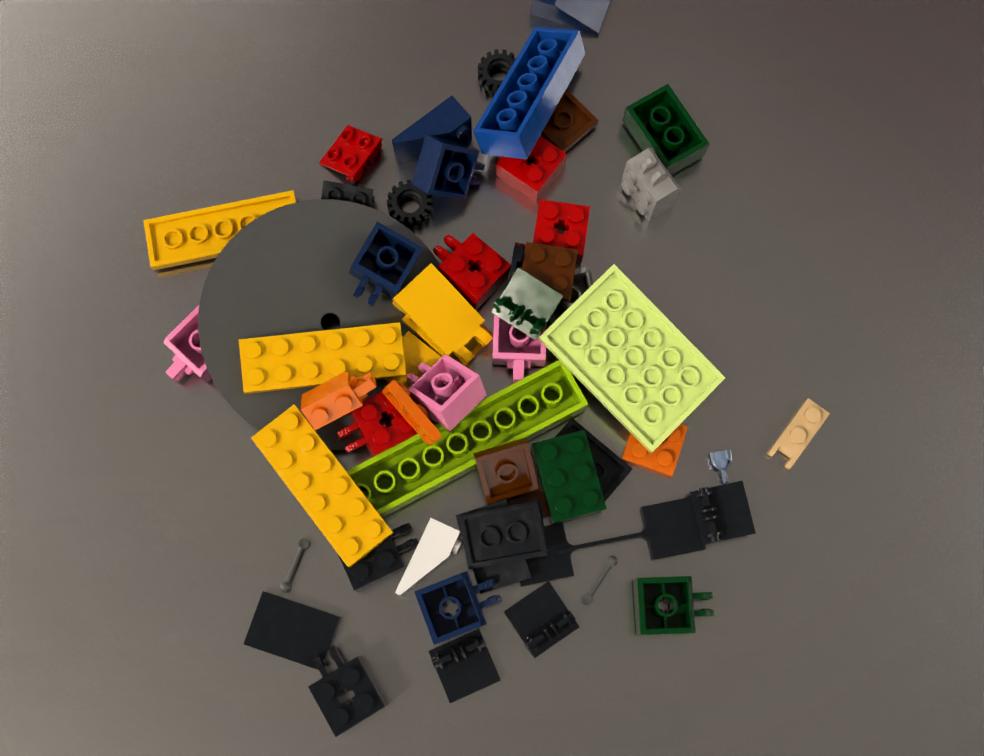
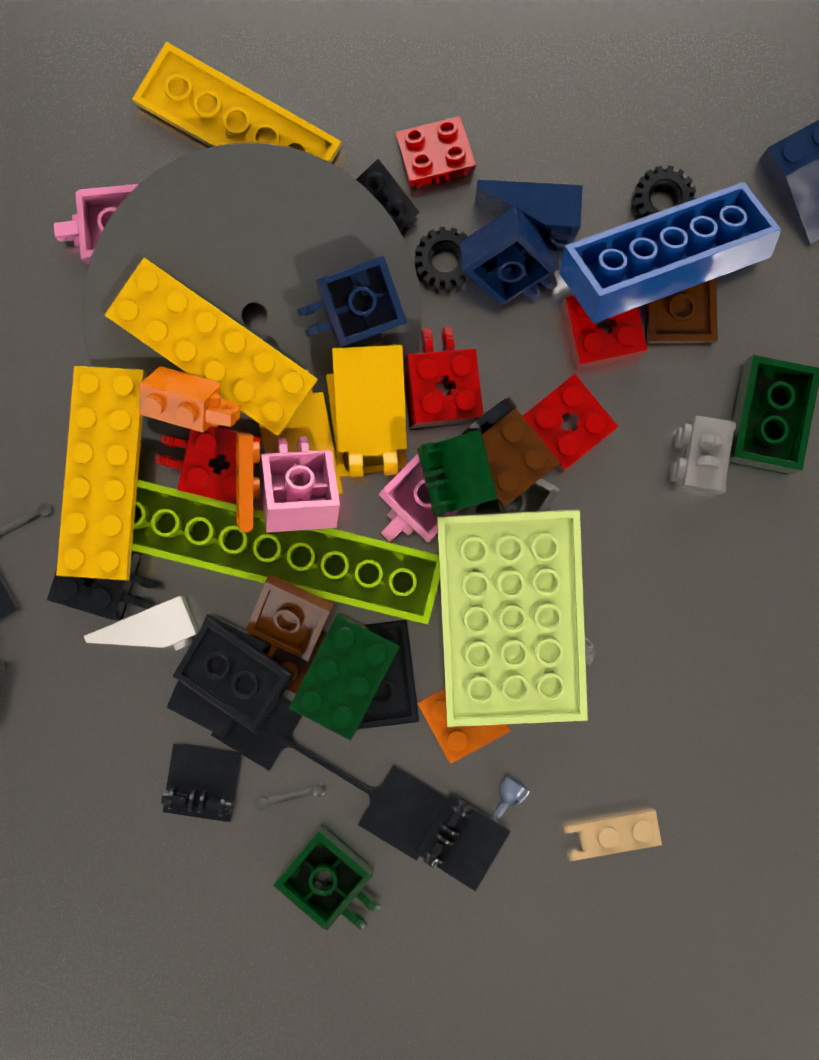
camera: 45 degrees right, 10 degrees up
dark blue hinge [414,571,502,645] -> none
black hinge [429,629,501,703] -> none

